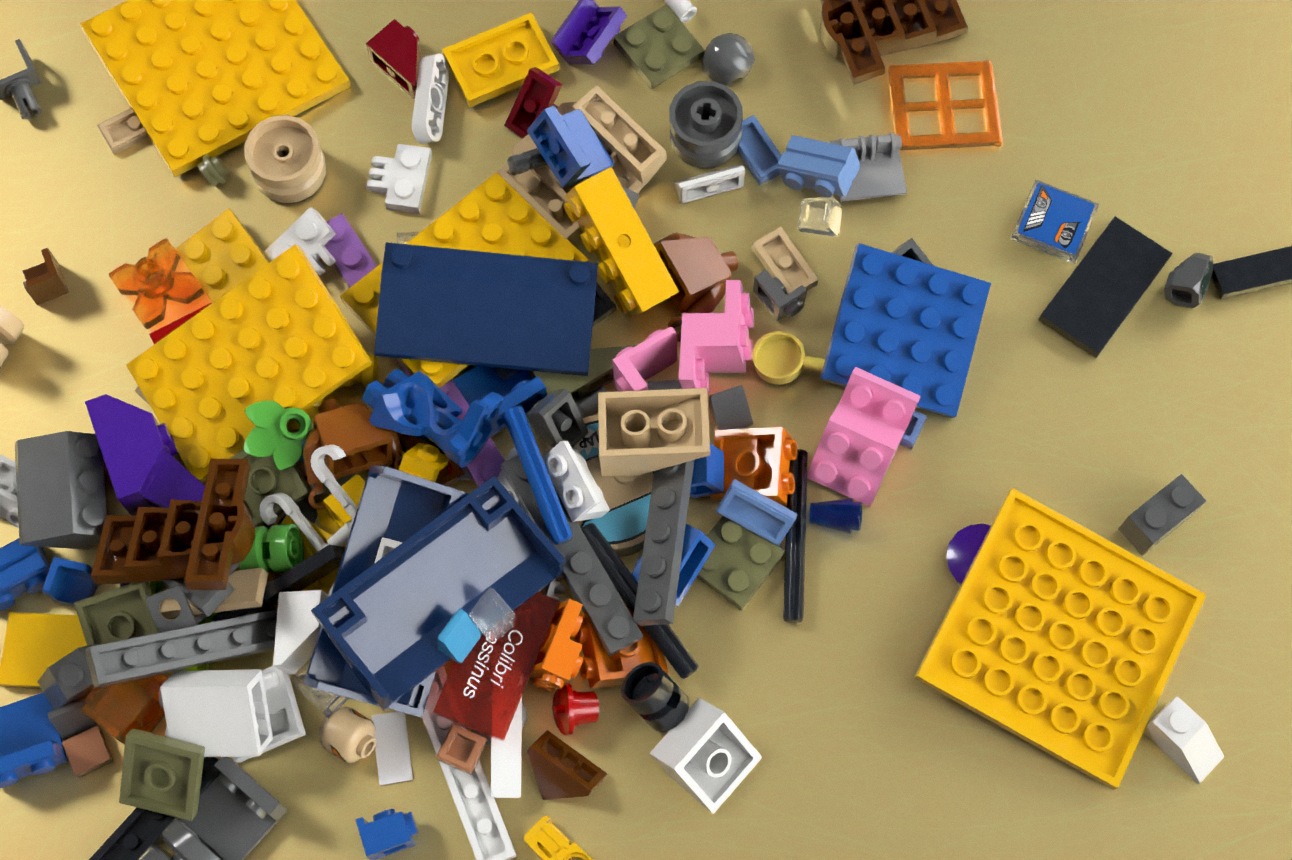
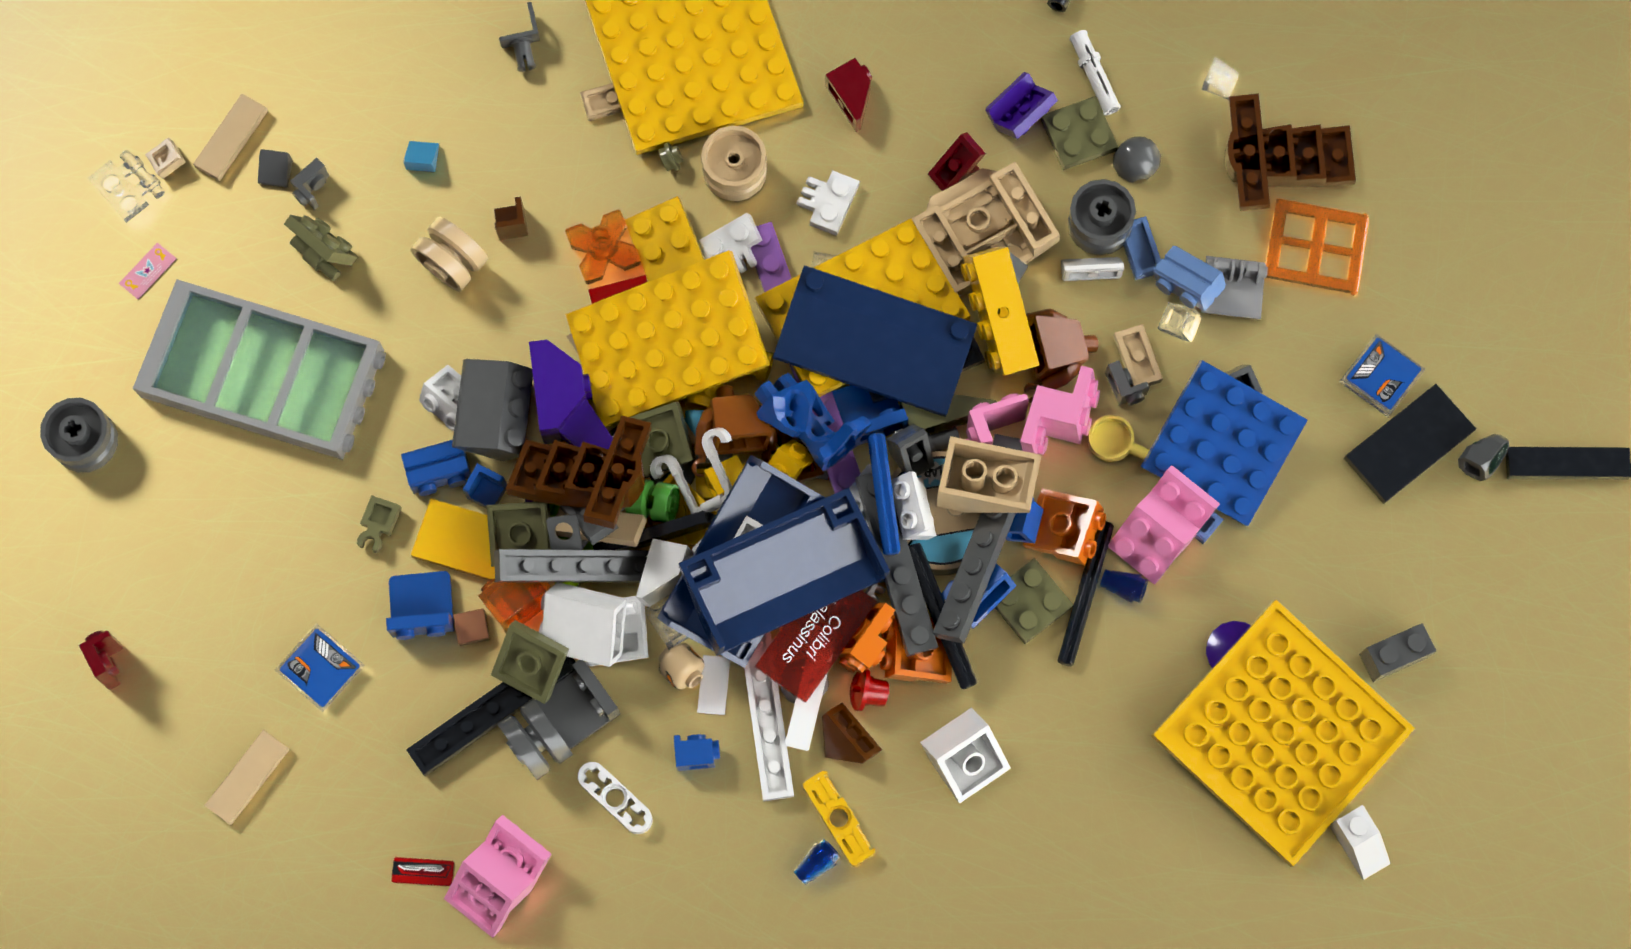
camera: 15 degrees right, 5 degrees up
dark grey slope [37,642,101,710] -> none
dark grey slope [47,699,100,741] -> none
bright green plate [243,400,312,470] -> none
white beam [412,53,450,144] -> none
nougat tile [436,723,487,775] -> none
dark azure slope [437,608,481,663] -> none
yellow plate [442,12,559,108] -> none
clear slope [469,588,515,642] -> none
dark grey axle [507,148,548,175] -> none
bracket [527,105,614,188] -> none
black wheel [621,662,690,732] -> none
dark grey slope [709,385,753,430] -> none
medium blue tile [715,479,797,547] -> none

